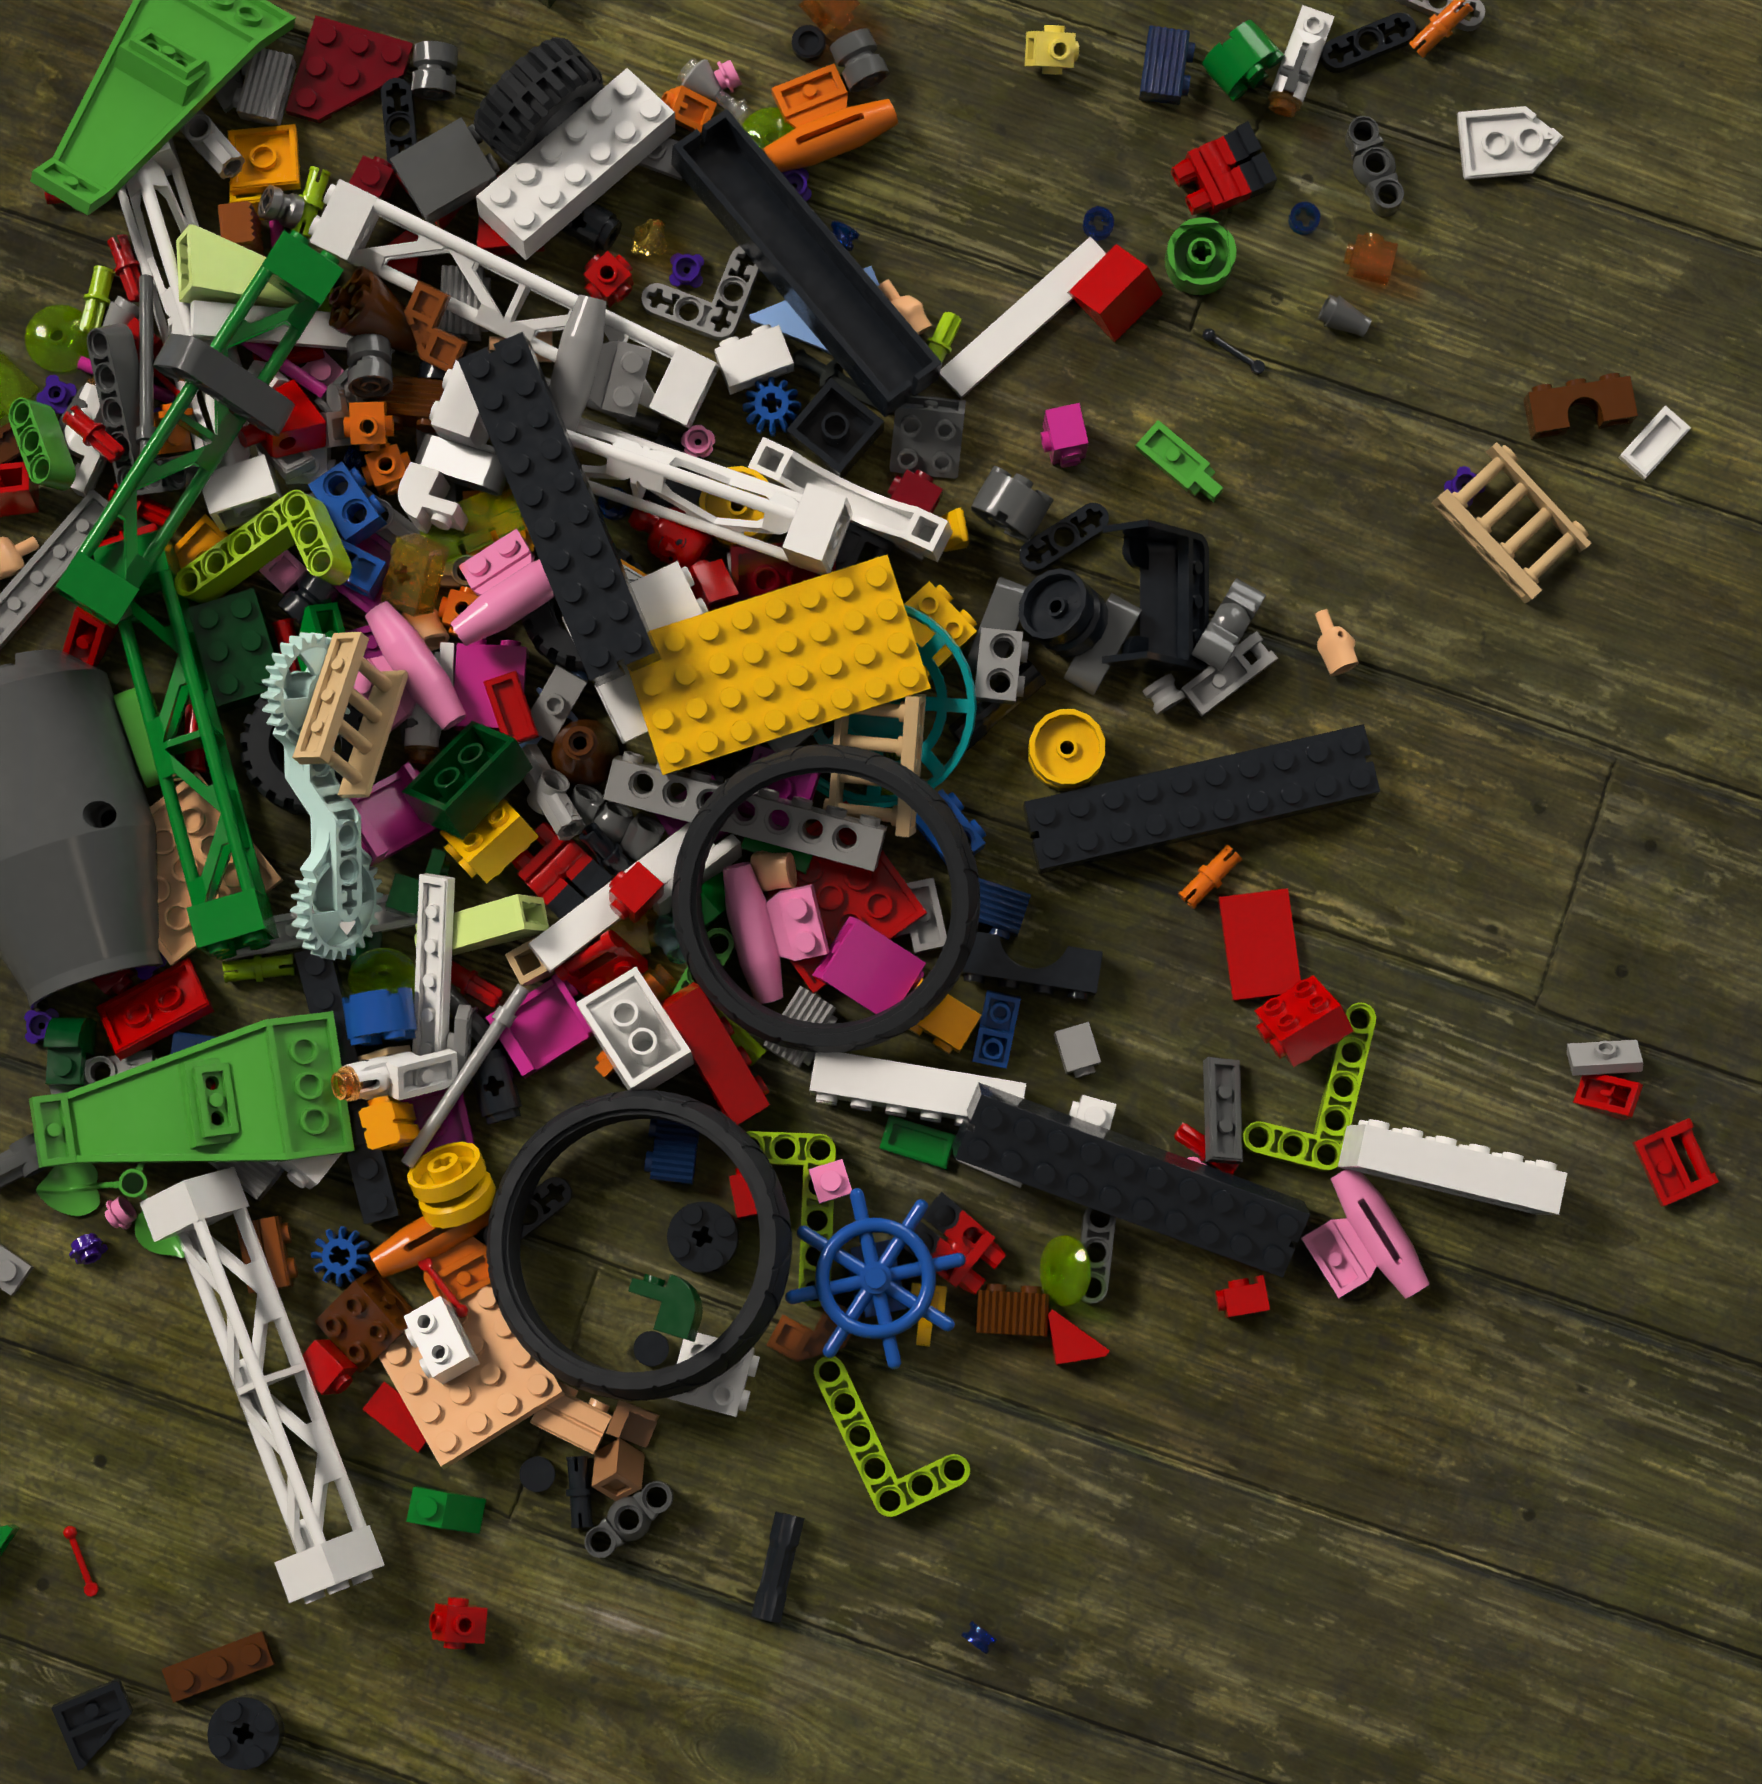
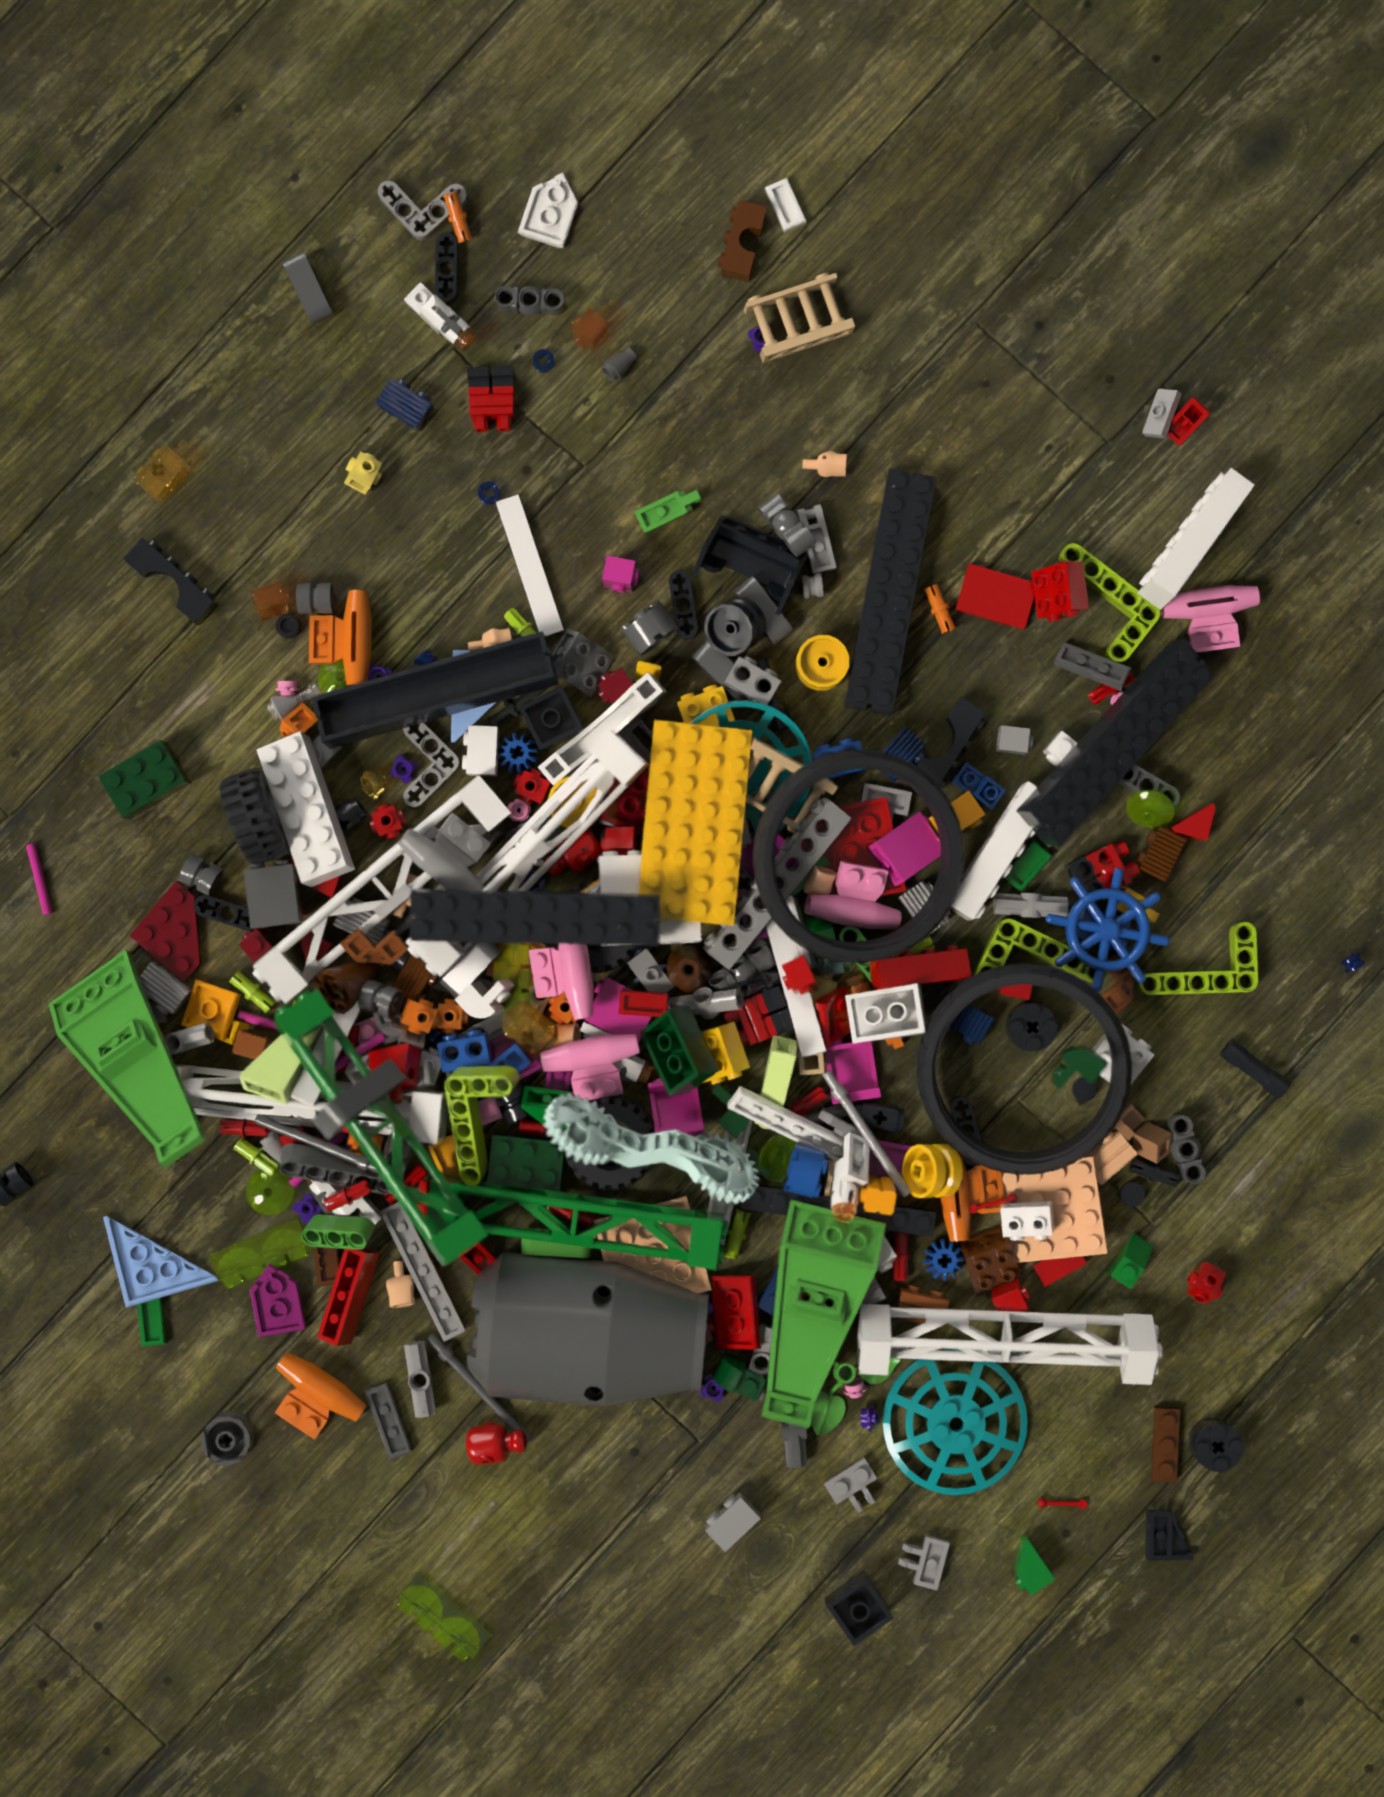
camera: 65 degrees left, 5 degrees up
flat silver wheel [258,185,305,229] -> none
tan fence [292,632,408,798] -> none
bright pink plate [809,1159,852,1204] -> none
red slope [1067,244,1163,342] -> none
bright green brick [1165,217,1236,295] -> none
green brick [1202,20,1285,102] -> none
black hinge [1202,329,1265,375] -> none
red brick [1215,1275,1270,1318] -> none
red plate [1632,1118,1719,1207] -> none
none -> red brick [513,768,552,805]
none -> teal dish [882,1349,1028,1495]
none -> red axle [893,1232,910,1281]
none -> light grey piece [993,893,1068,918]

